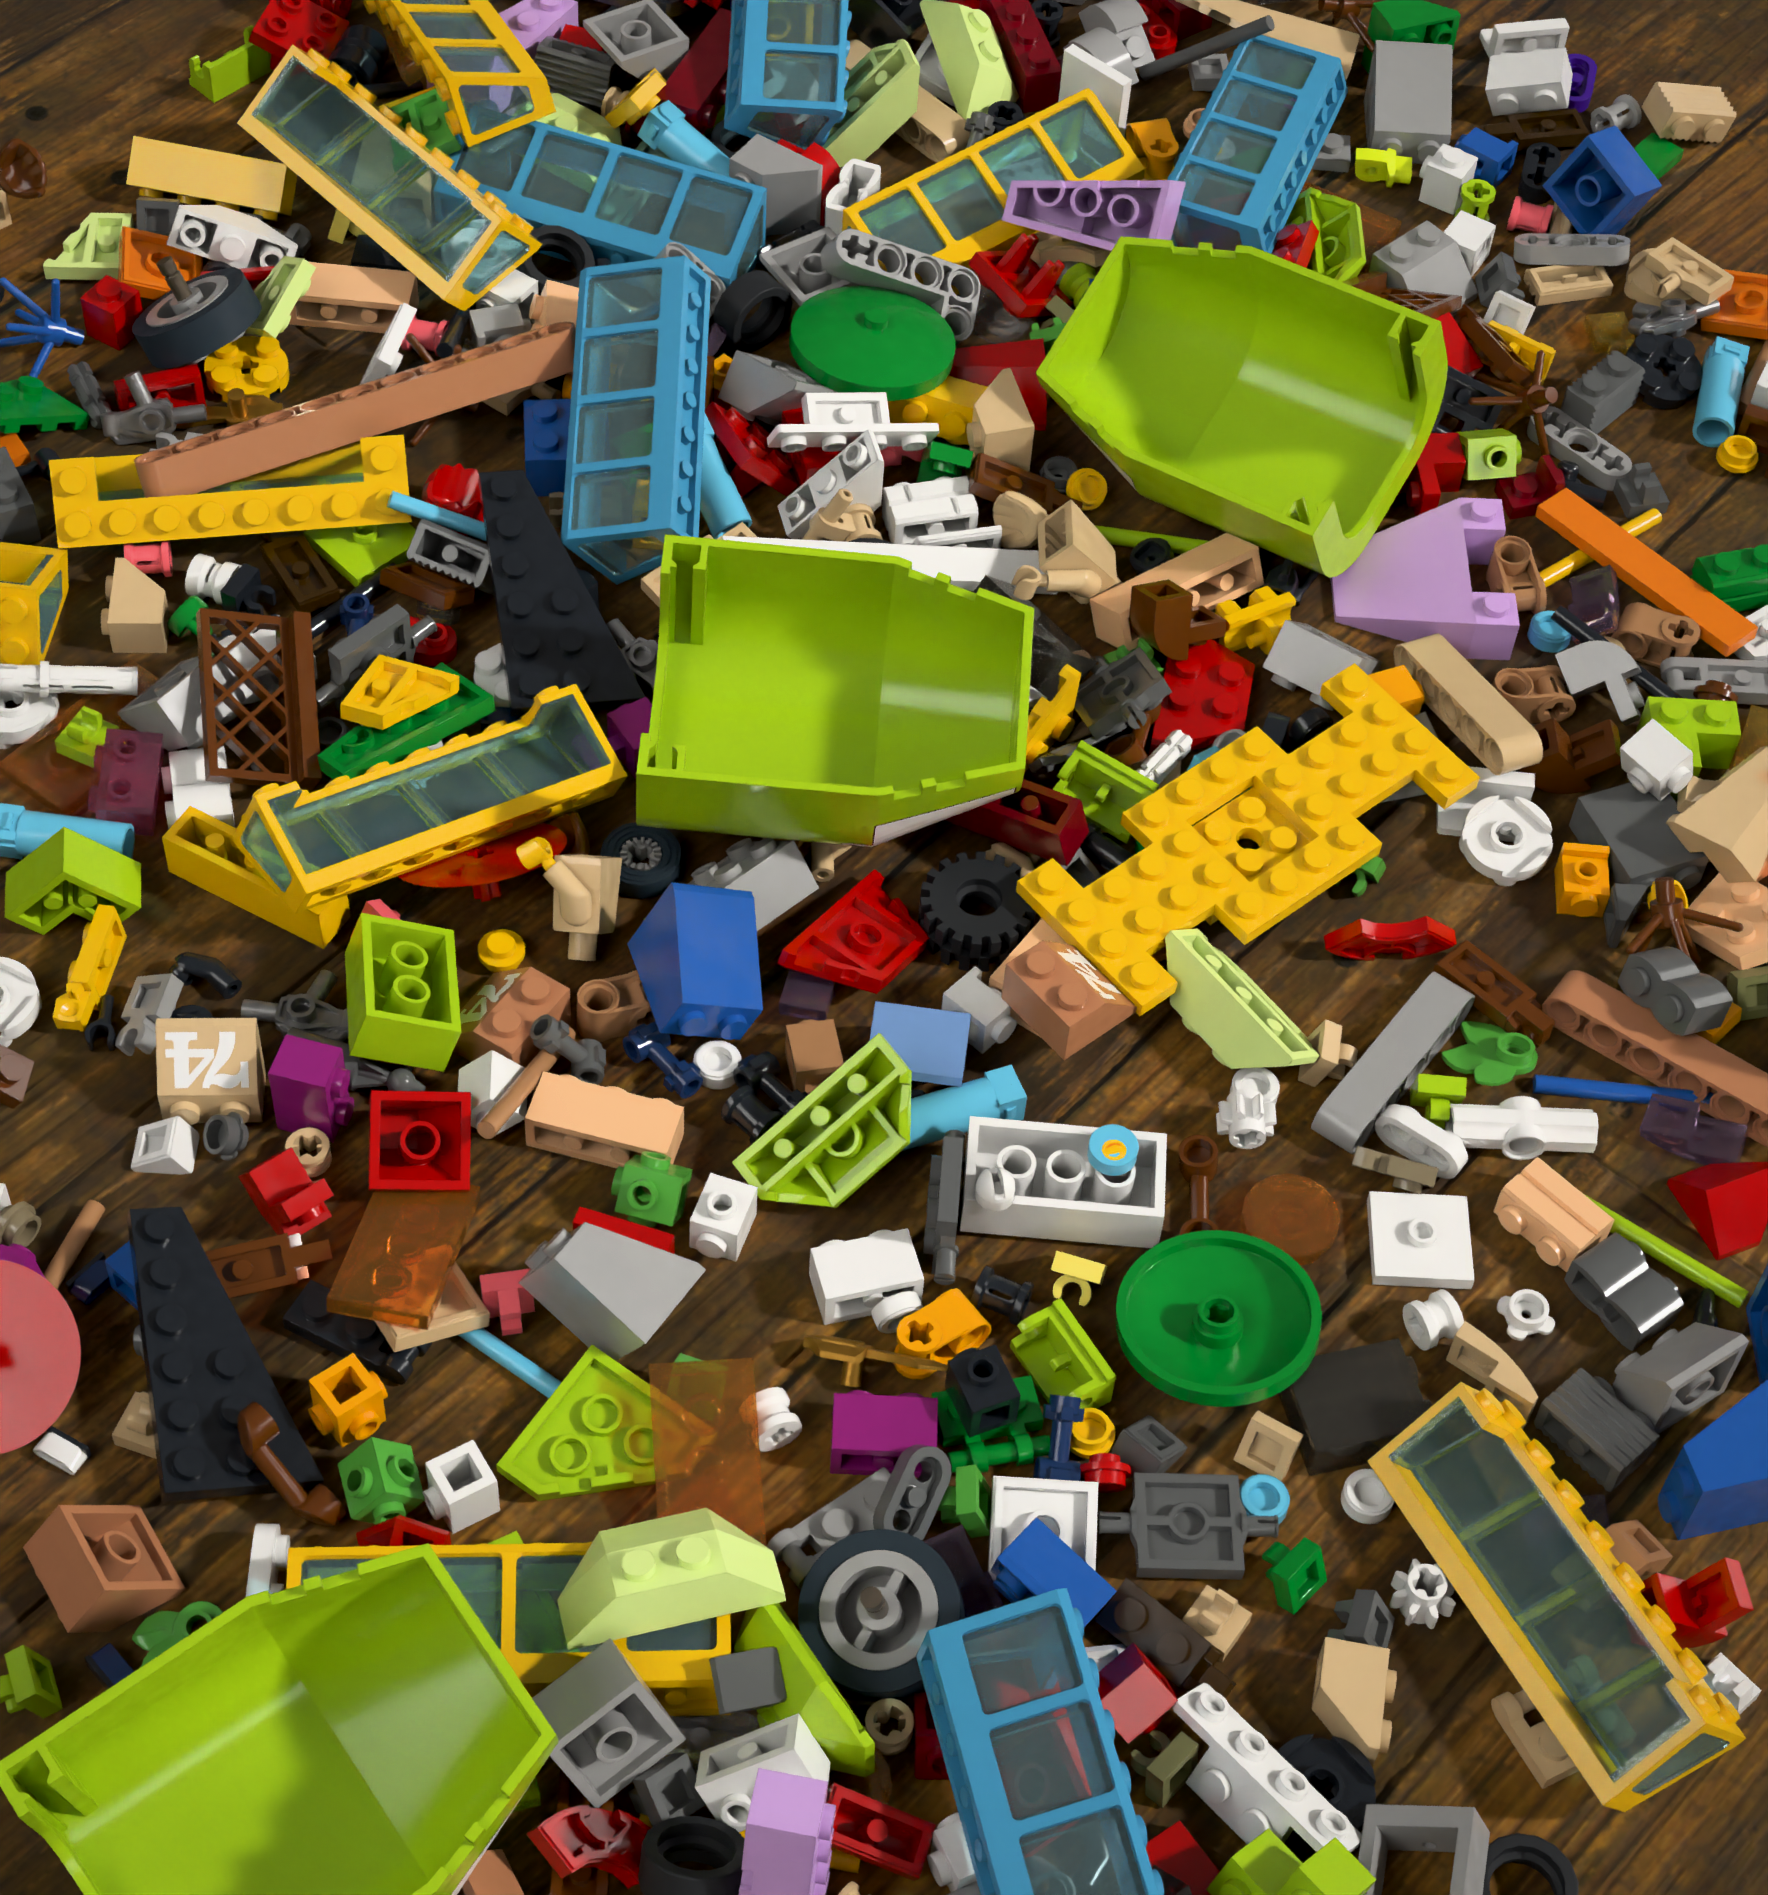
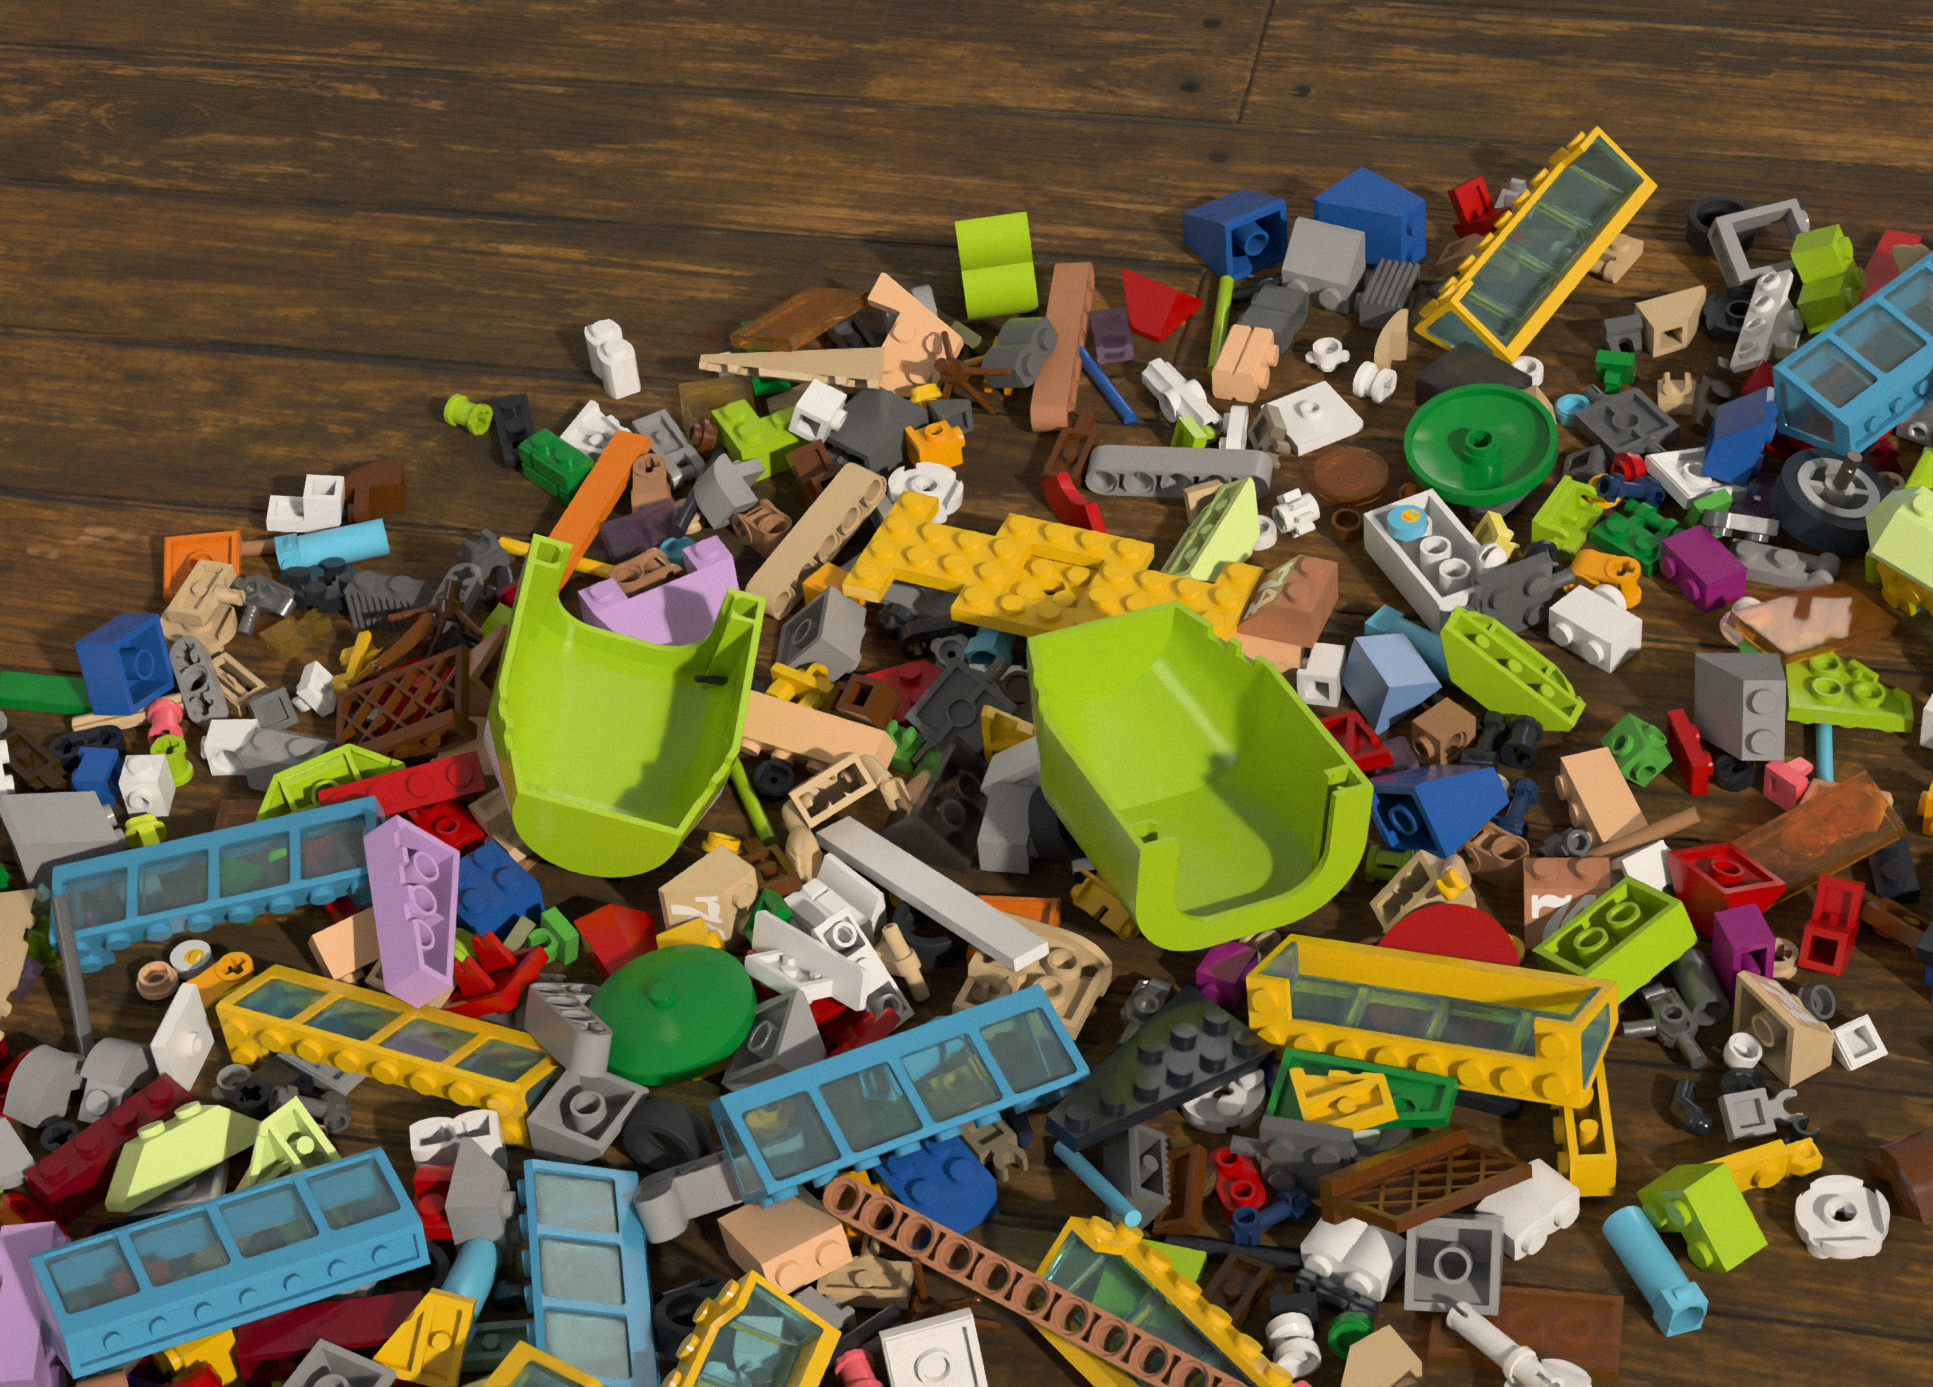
camera: 110 degrees left, 10 degrees down
lime tile [54,706,121,769] -> none
clear pink brick [88,728,164,836] -> none
red hair [422,463,484,537] -> none
black bush [600,822,683,899] -> none
white brick [689,1173,758,1262] -> none
pearl gold piece [803,1335,947,1387] -> none
black brick [945,1344,1021,1438] -> none
light grey plate [1187,54,1229,92] -> none
white gear [1389,1559,1456,1629] -> none
bright green plate [1441,1021,1538,1086] -> none
yellow plate [1716,435,1758,473] -> none

